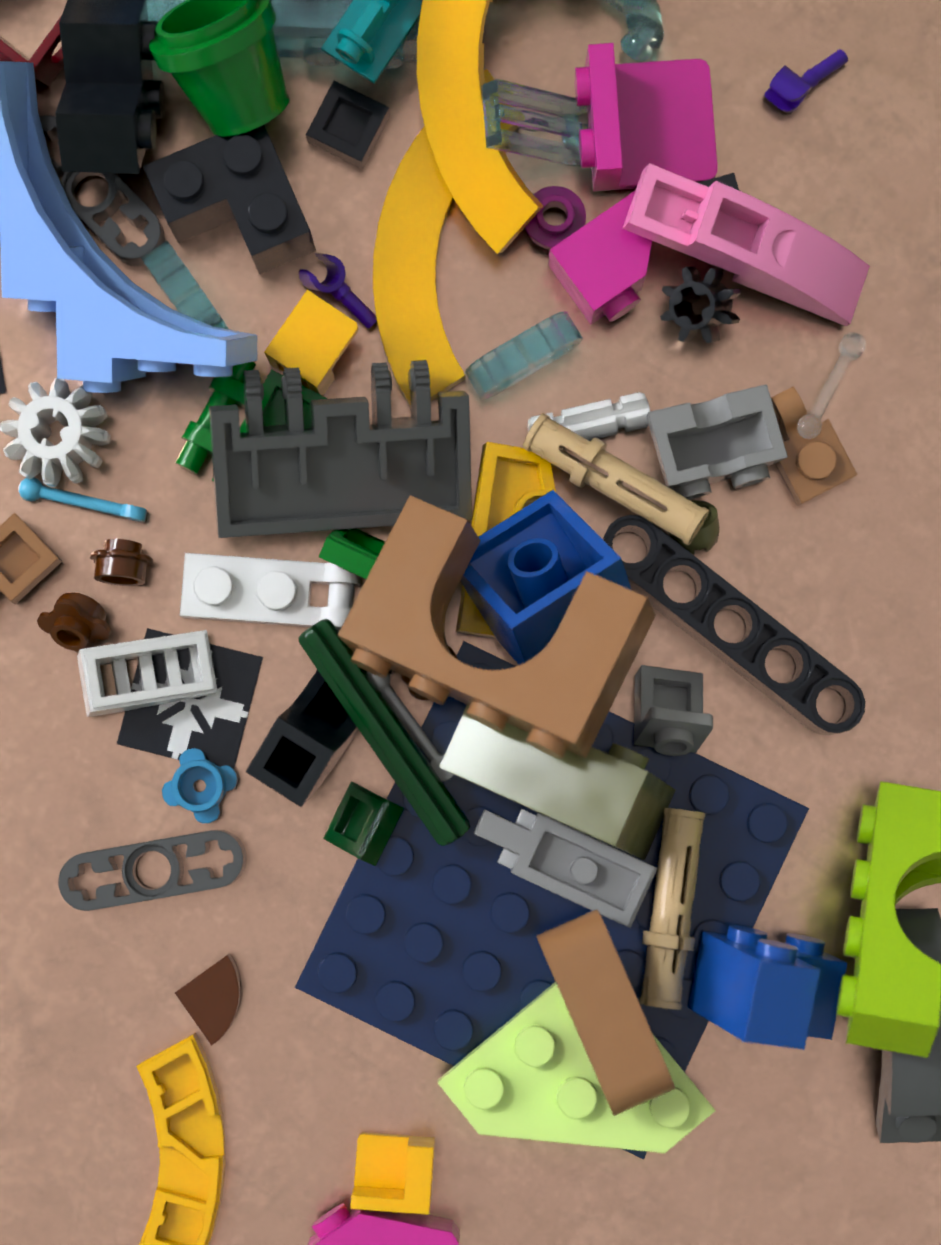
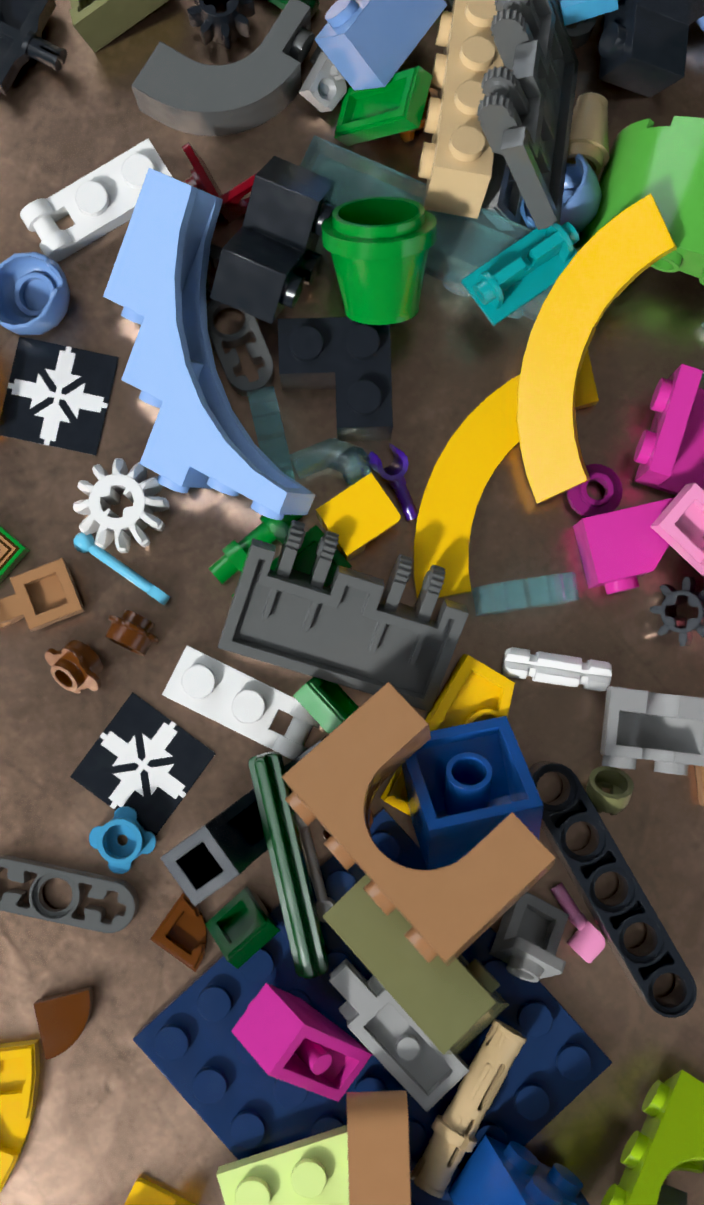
camera: 15 degrees right, 0 degrees up
white slope [77,630,218,717] -> none
black tile [306,80,390,169] -> none
clear light blue tile [481,79,588,166] -> none
tan pin [523,413,710,545] -> none
none -> reddish brown tile [150,892,208,972]
none -> dark pink slope [231,983,373,1102]
none -> clear light blue arm [289,438,372,486]
none -> bright pink hand [550,882,605,963]

